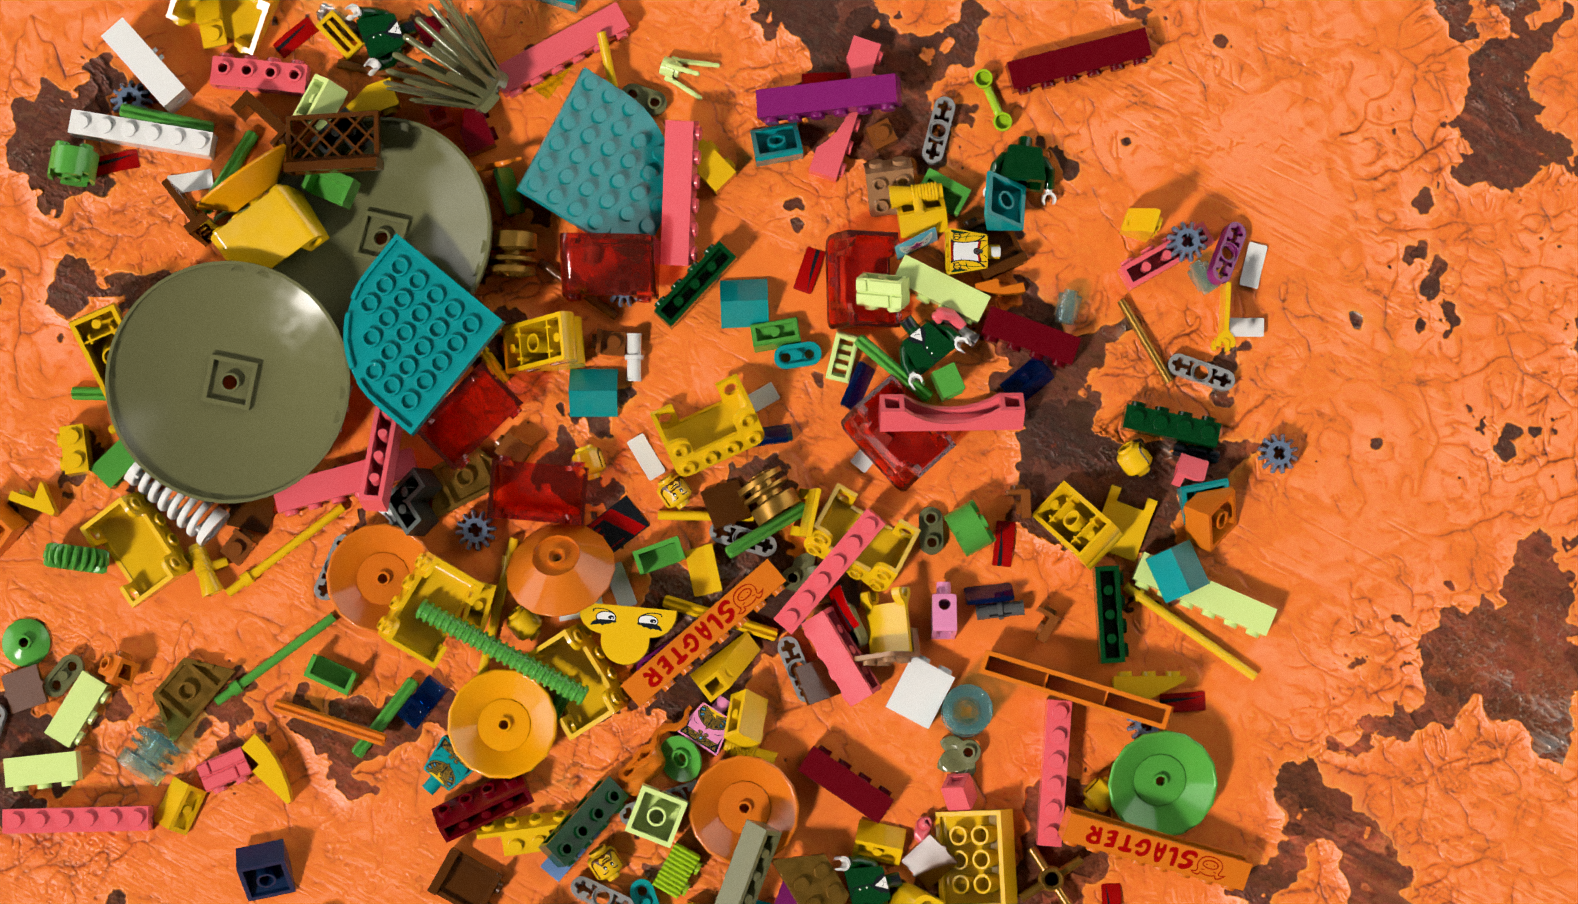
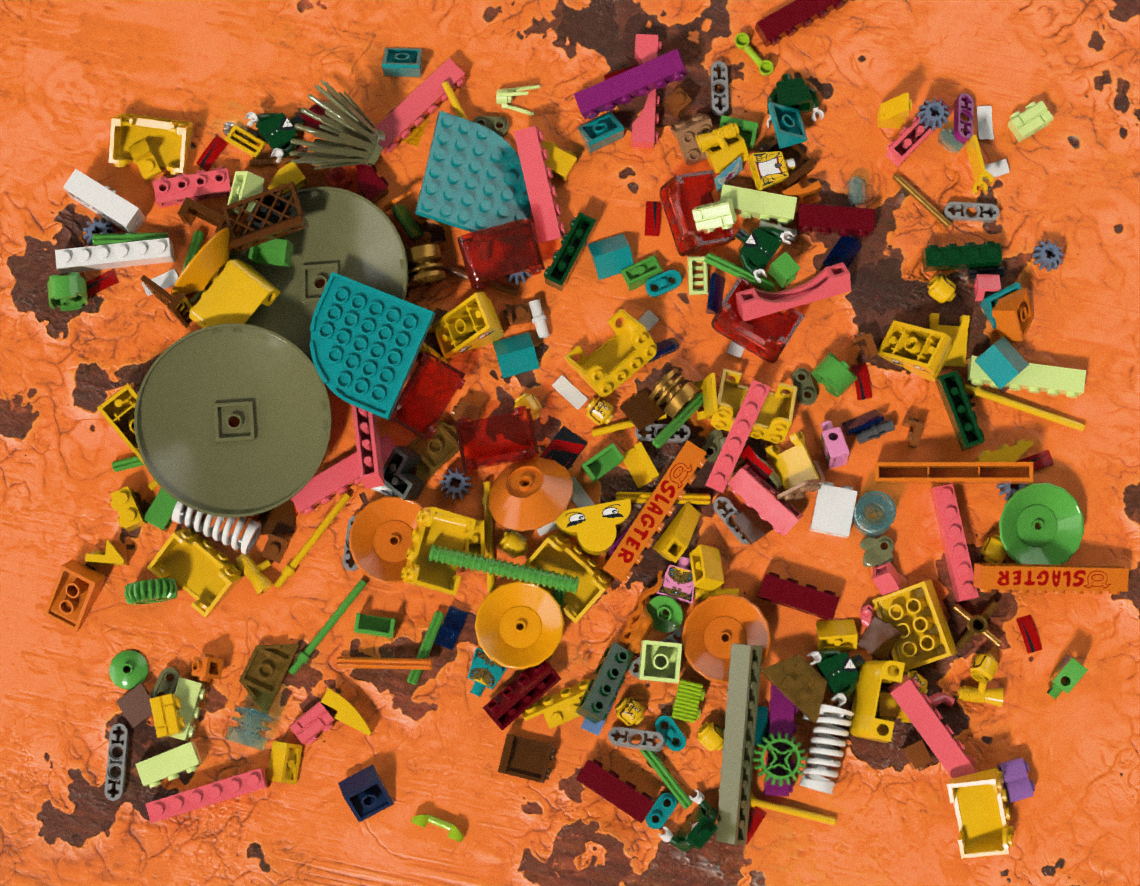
camera: 15 degrees left, 5 degrees down
coral arm [932,307,967,331] -> none
none -> yellow brick [150,694,186,738]
none -> yellowish green brick [1007,101,1054,143]

